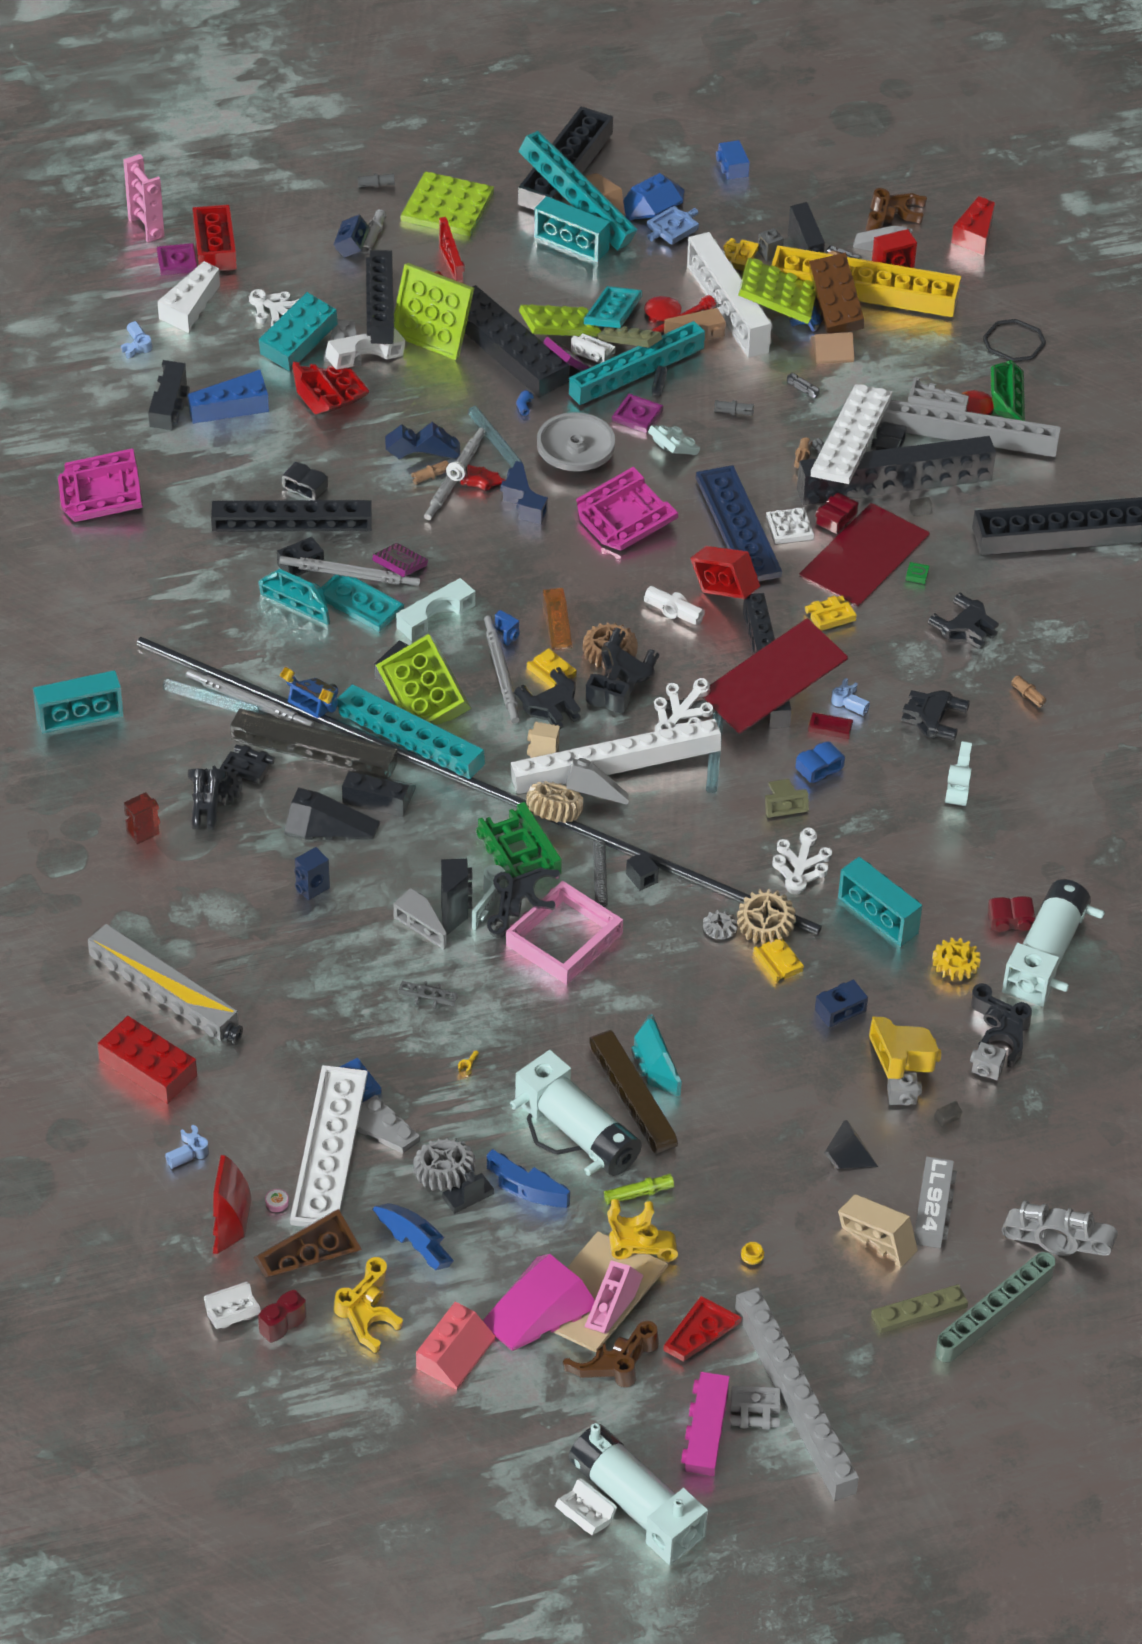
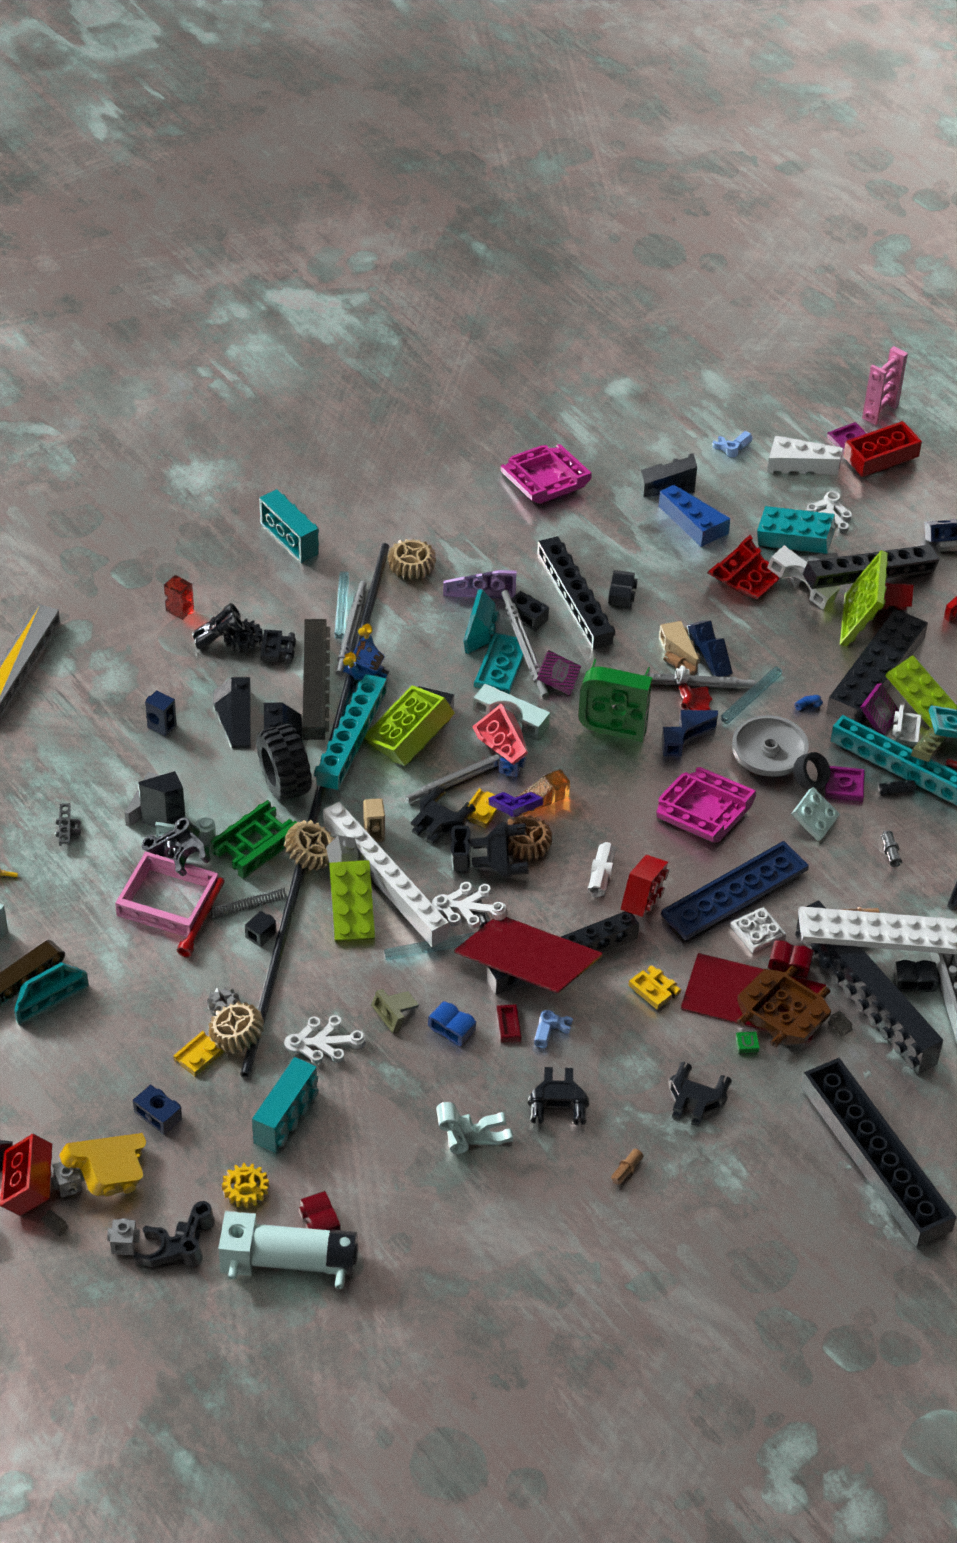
camera: 70 degrees right, 0 degrees up
none -> red brick [0,1133,53,1216]
none -> red piece [176,877,225,958]
none -> black tyre [256,723,312,801]
none -> lime plate [329,860,375,942]
none -> tan gear [388,538,436,580]
none -> lavender wedge [443,570,517,599]
none -> coral wedge [472,704,528,765]
none -> dark purple plate [488,792,543,817]
none -> green piece [578,659,653,743]
none -> tan slope [659,621,700,670]
none -> reddish brown piece [737,966,831,1048]
none -> black tyre [793,752,831,790]

